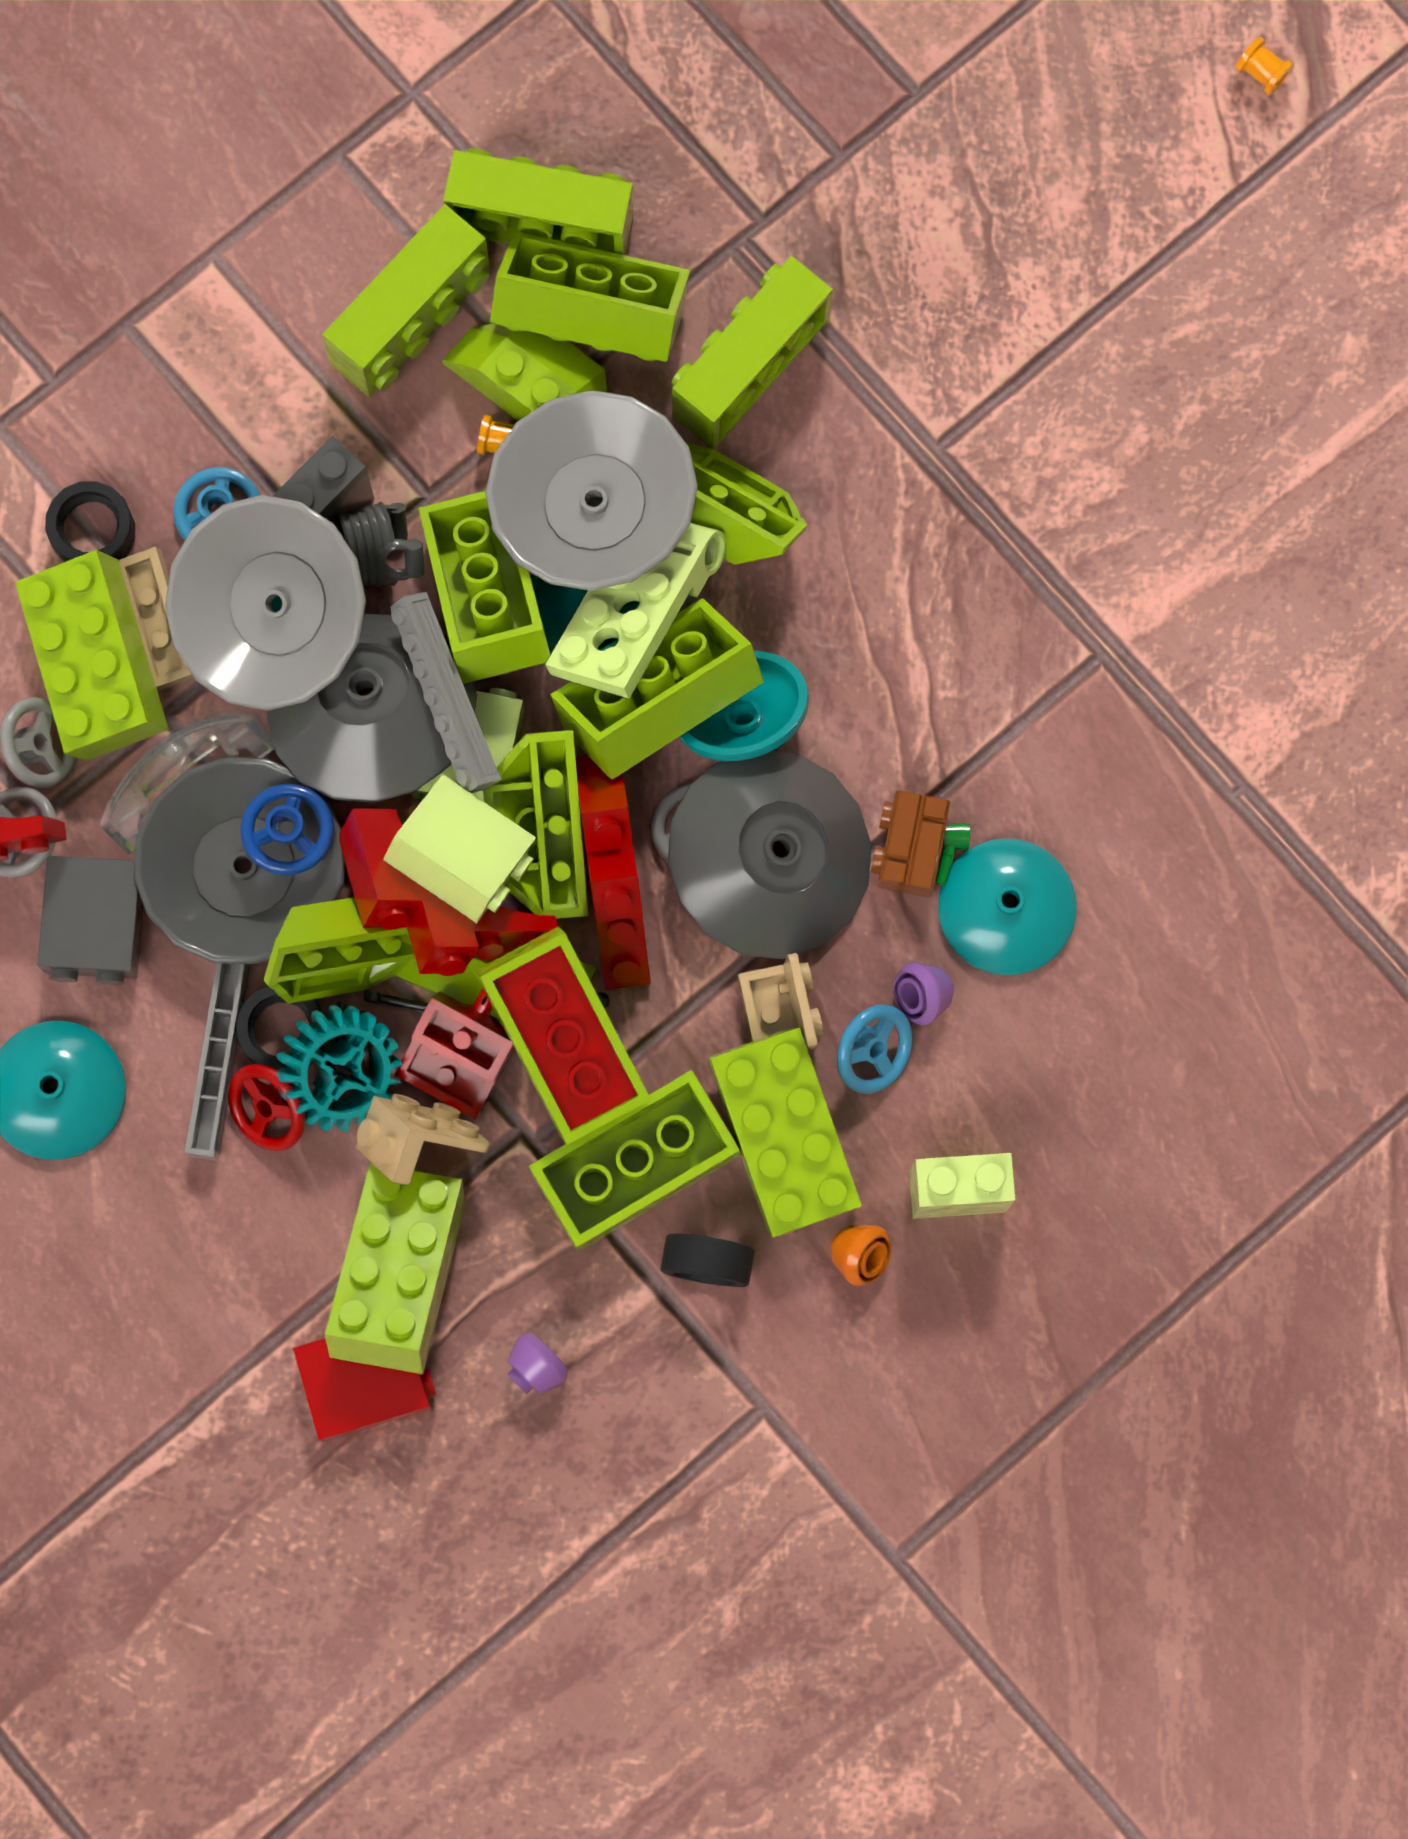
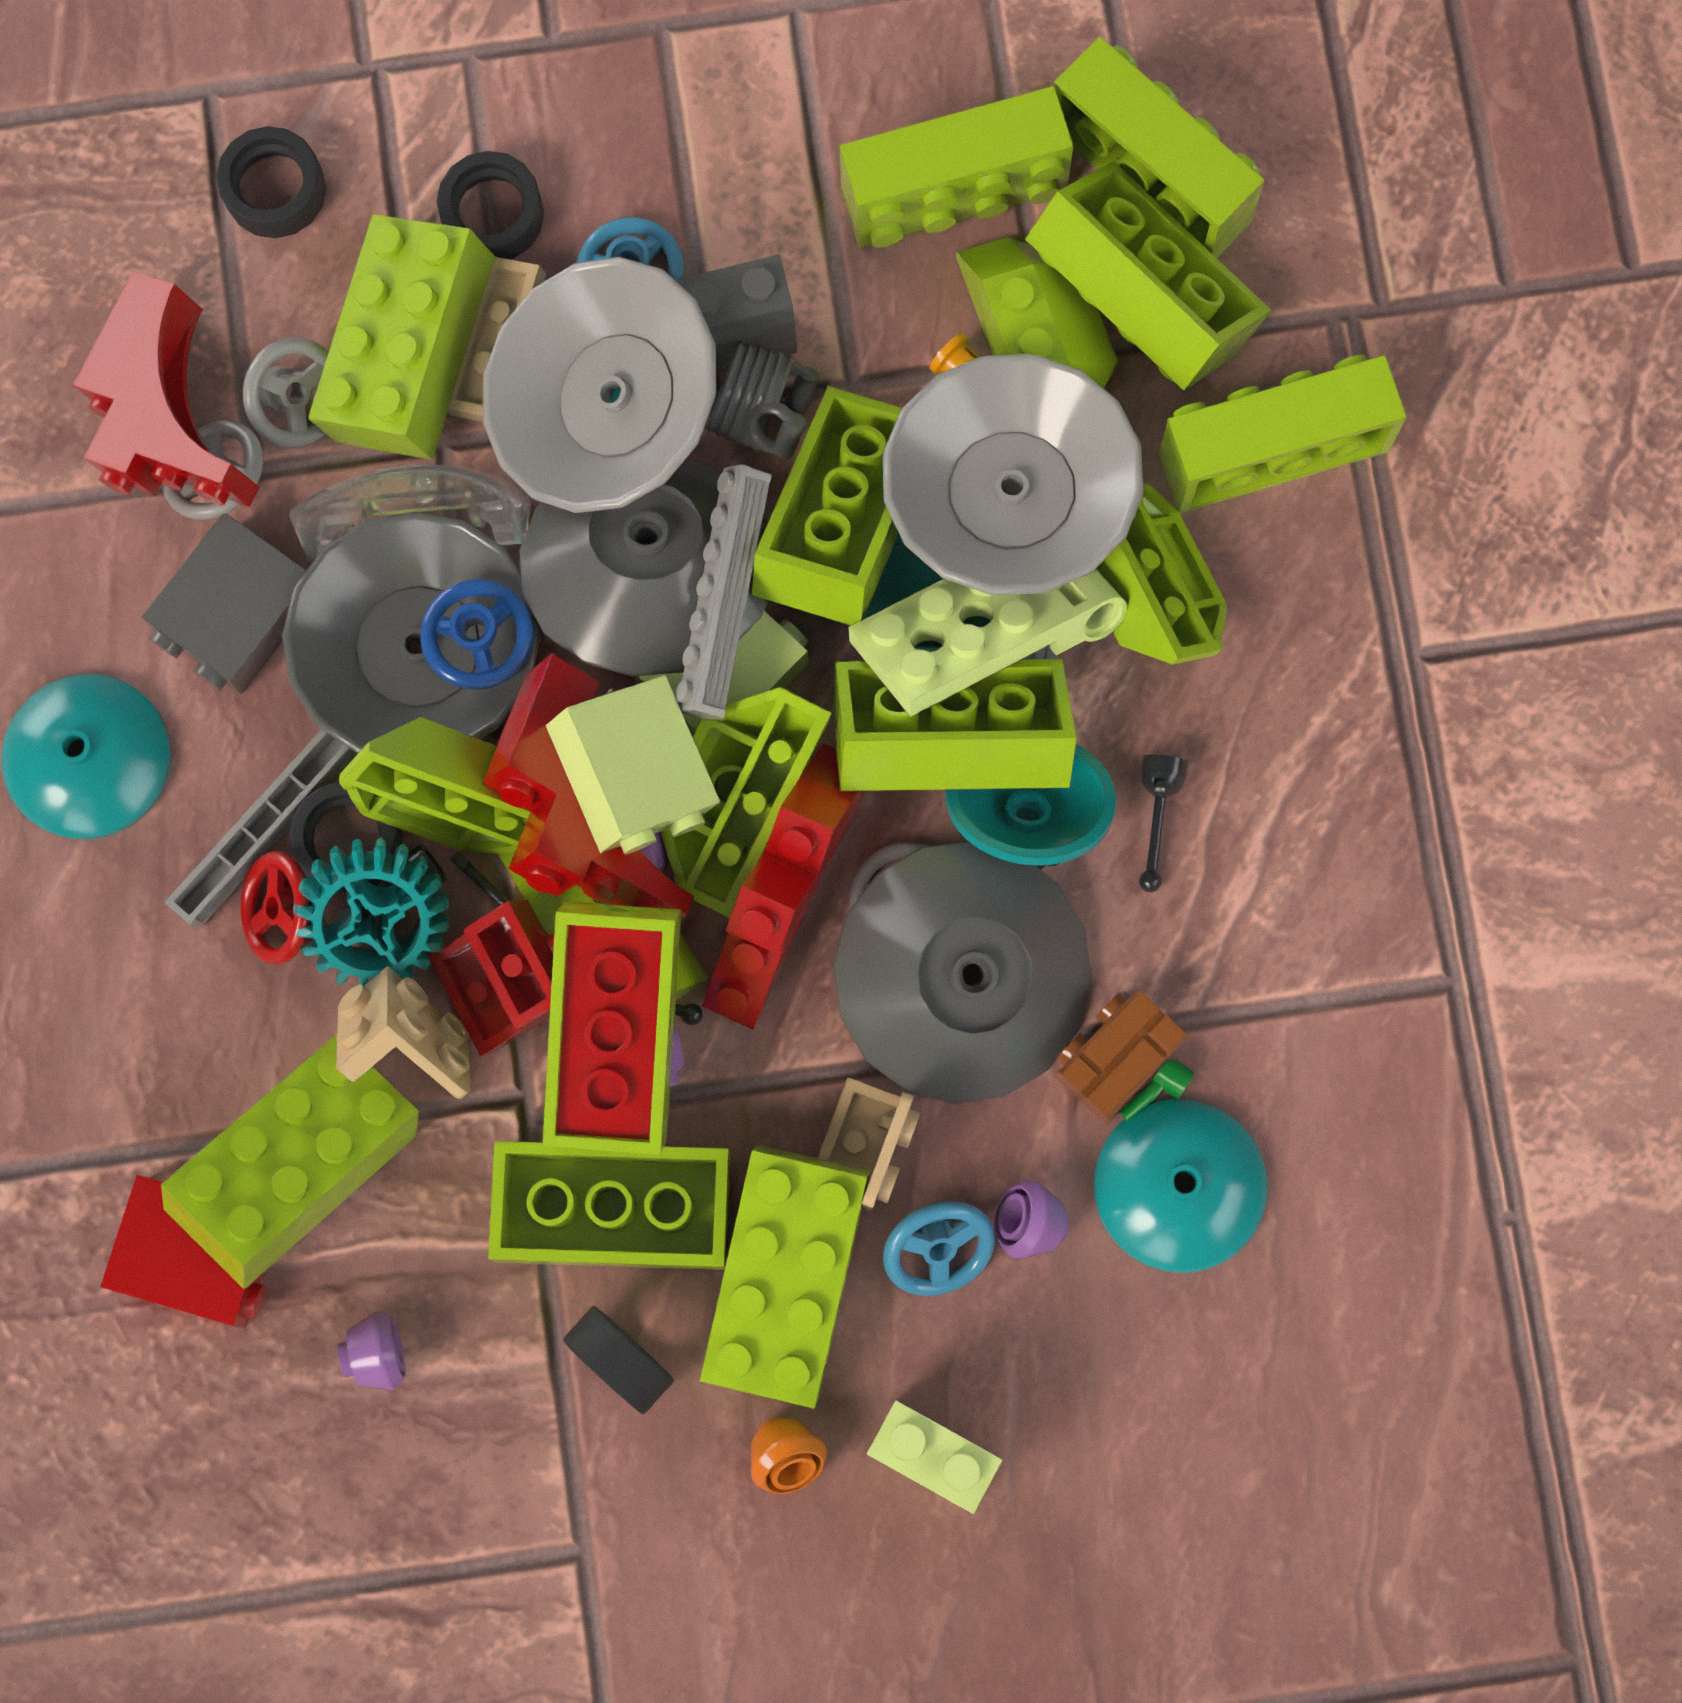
camera: 40 degrees right, 0 degrees up
none -> black hinge [1139,755,1188,893]

